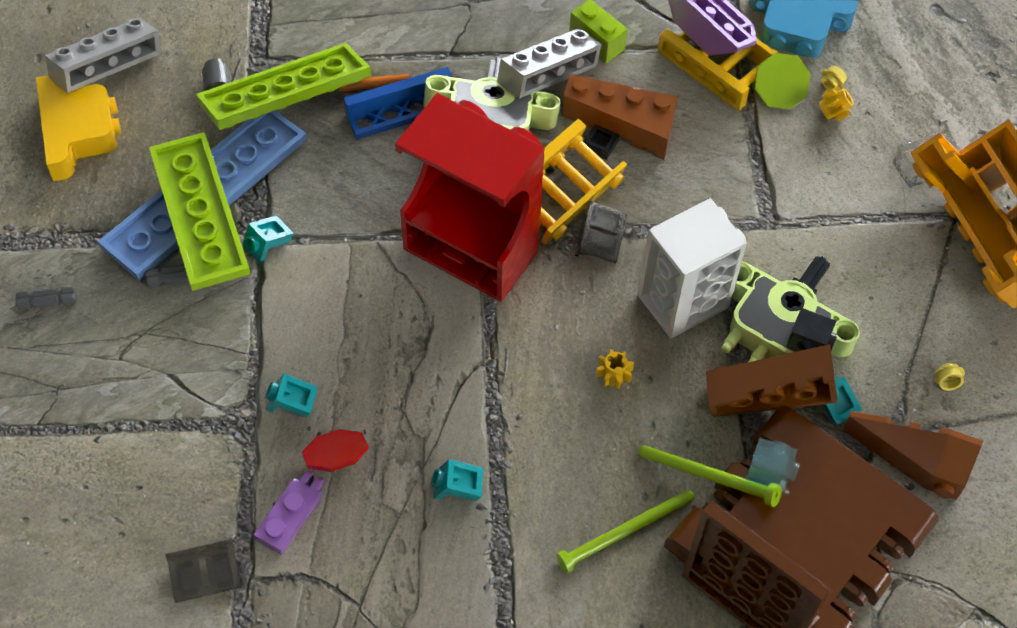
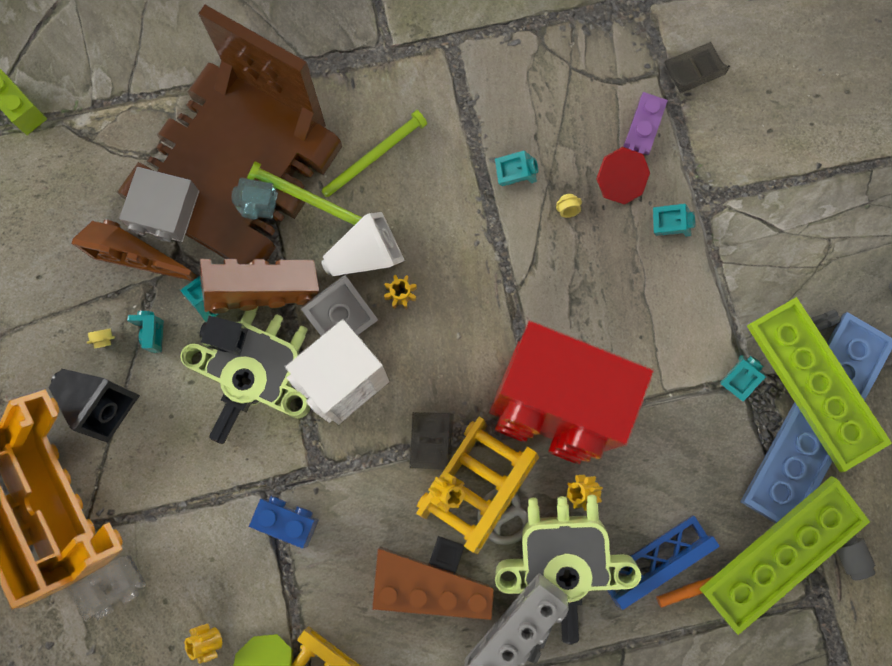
camera: 170 degrees right, 20 degrees up
none -> black slope [48,368,140,443]
none -> light grey piece [119,167,199,242]
none -> teal bracket [127,311,164,353]
none -> blue brick [249,496,319,549]
none -> light grey plate [300,275,378,336]
none -> white slope [322,212,405,276]
none -> yellow gear [428,473,466,512]
none -> light yellow plate [556,194,582,218]

